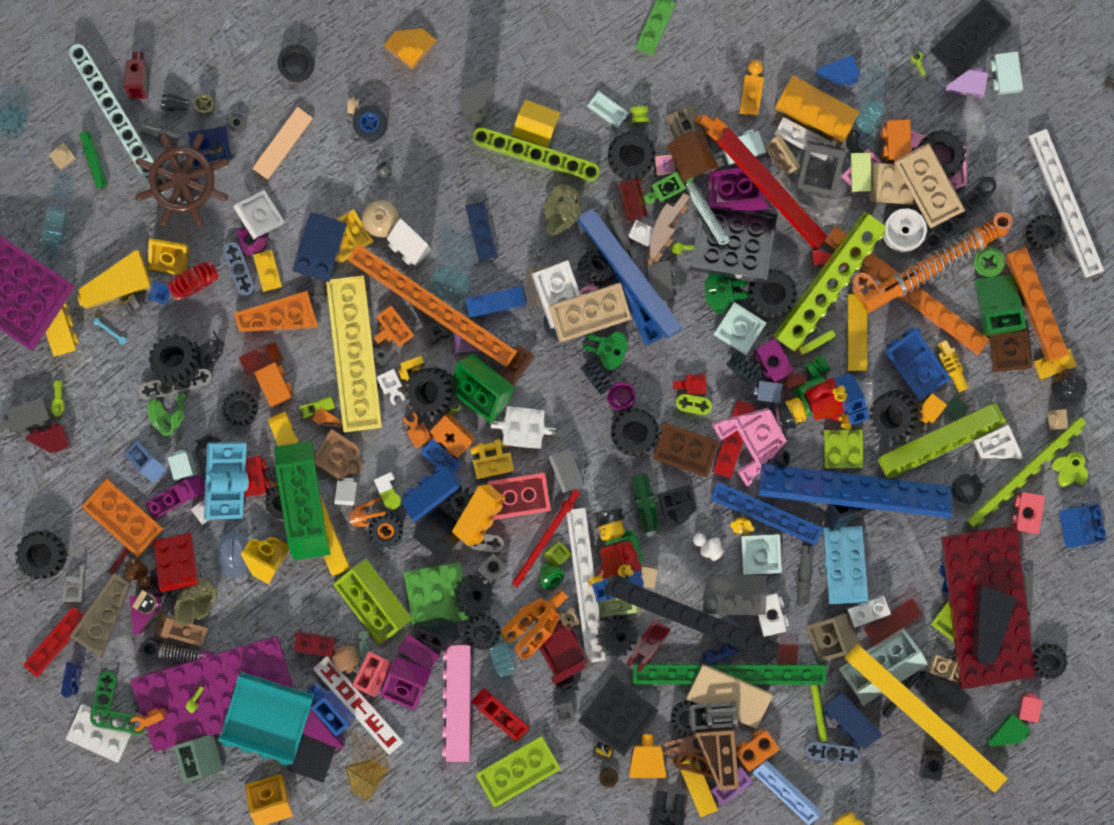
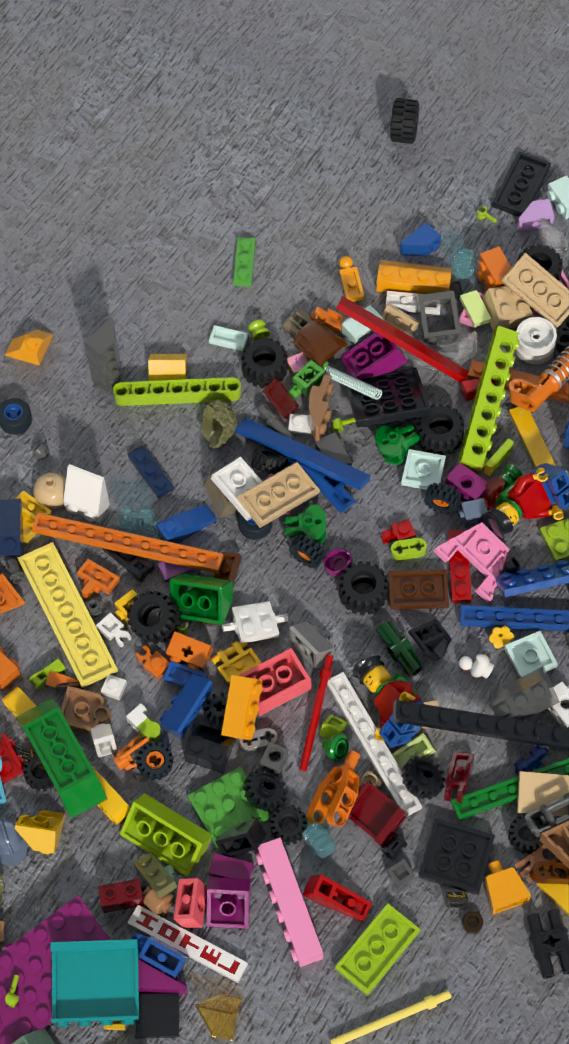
camera: 20 degrees left, 25 degrees down
none -> white plate [101,674,127,700]
none -> olive plate [133,852,177,899]

